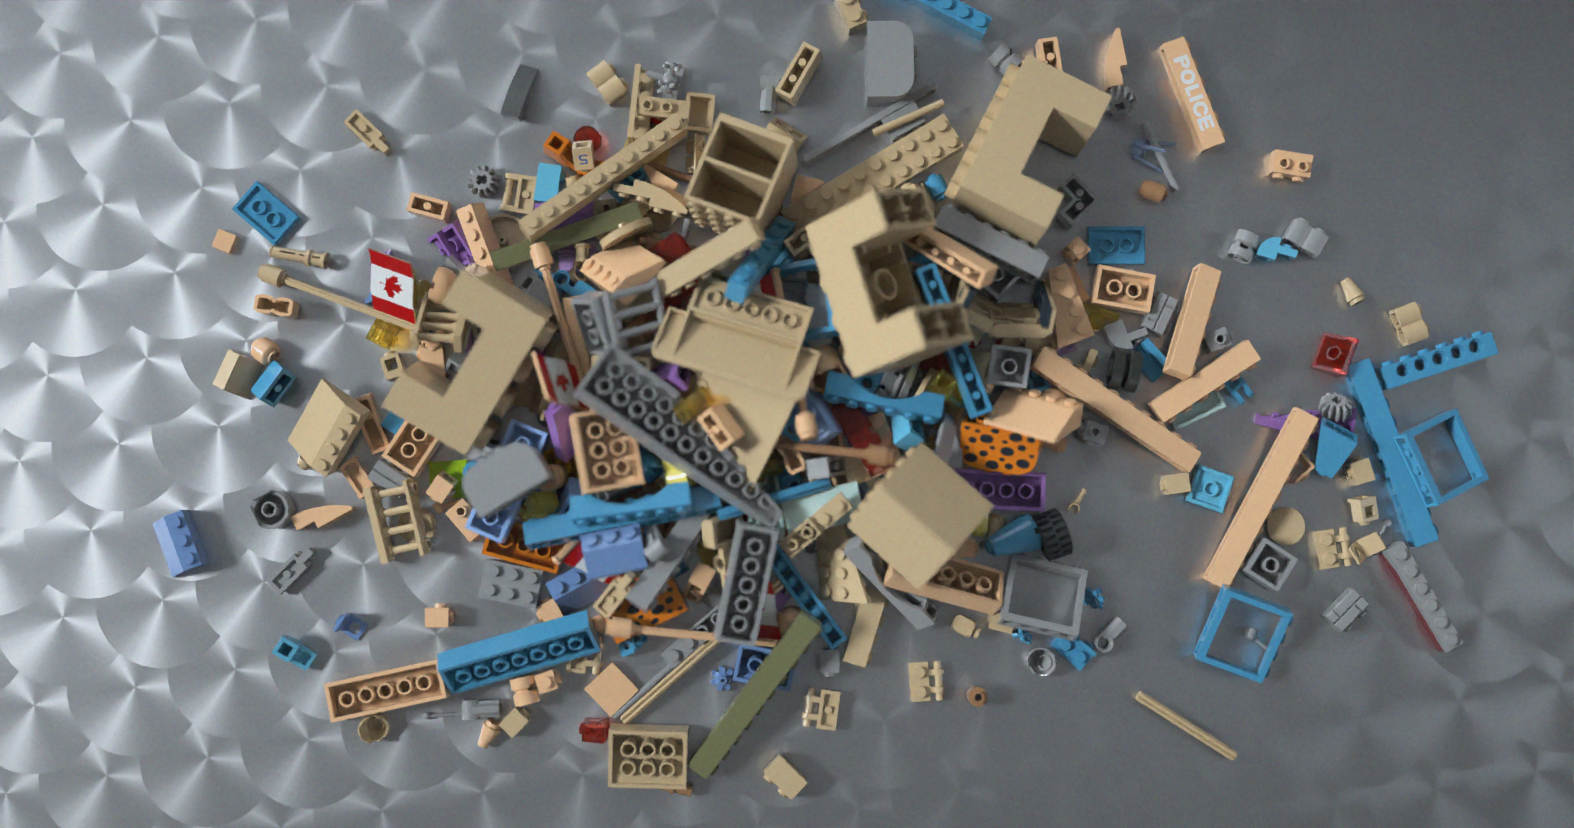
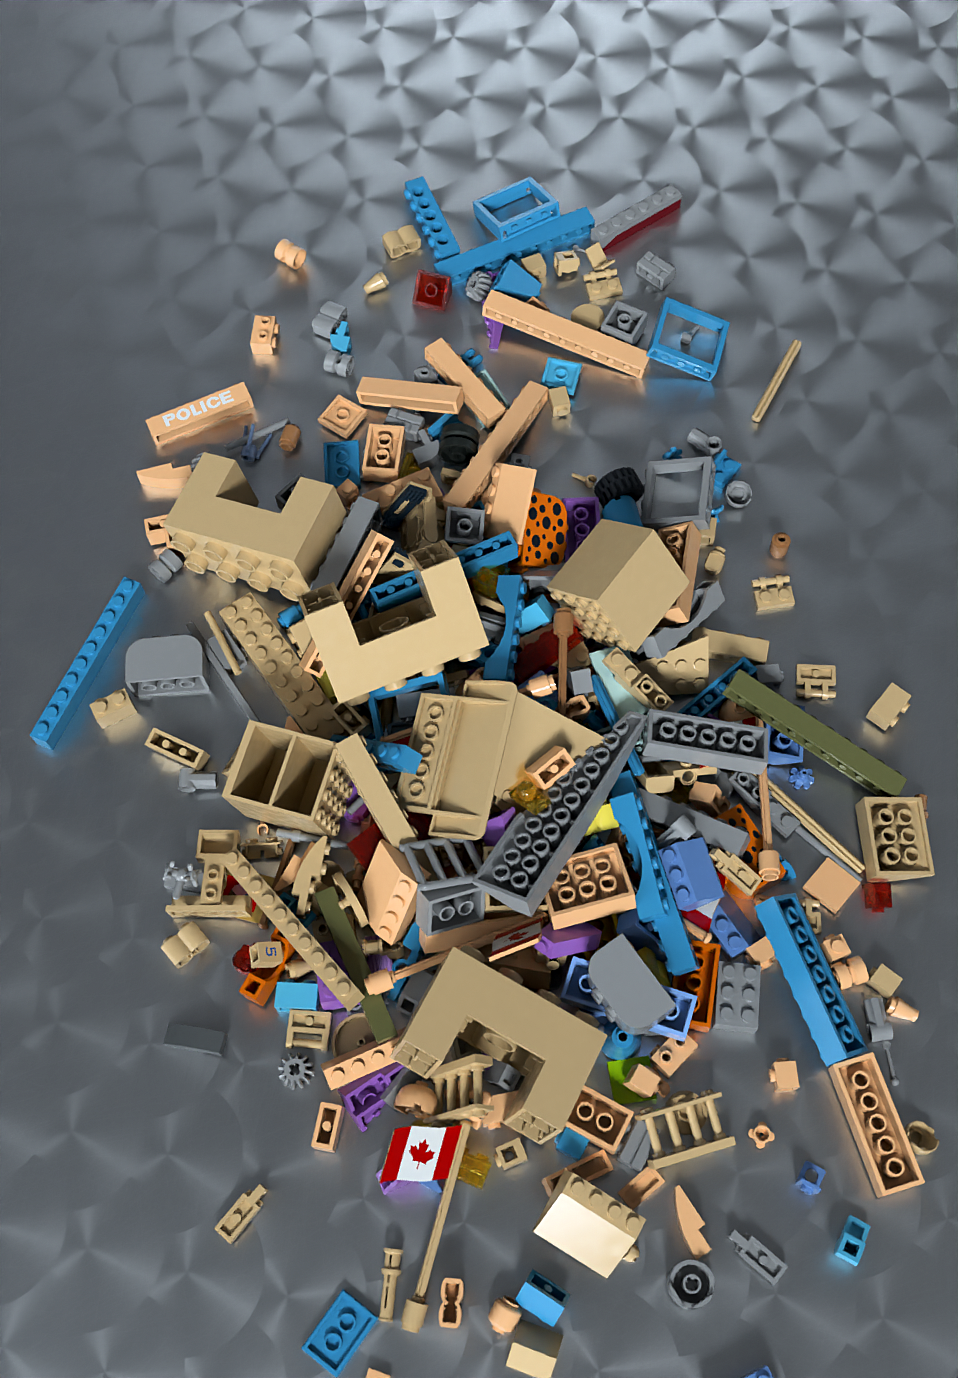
camera: 90 degrees left, 20 degrees down
none -> light nougat wheel [274,239,306,269]
none -> light nougat plate [318,394,367,439]
none -> light nougat plate [748,1122,775,1149]

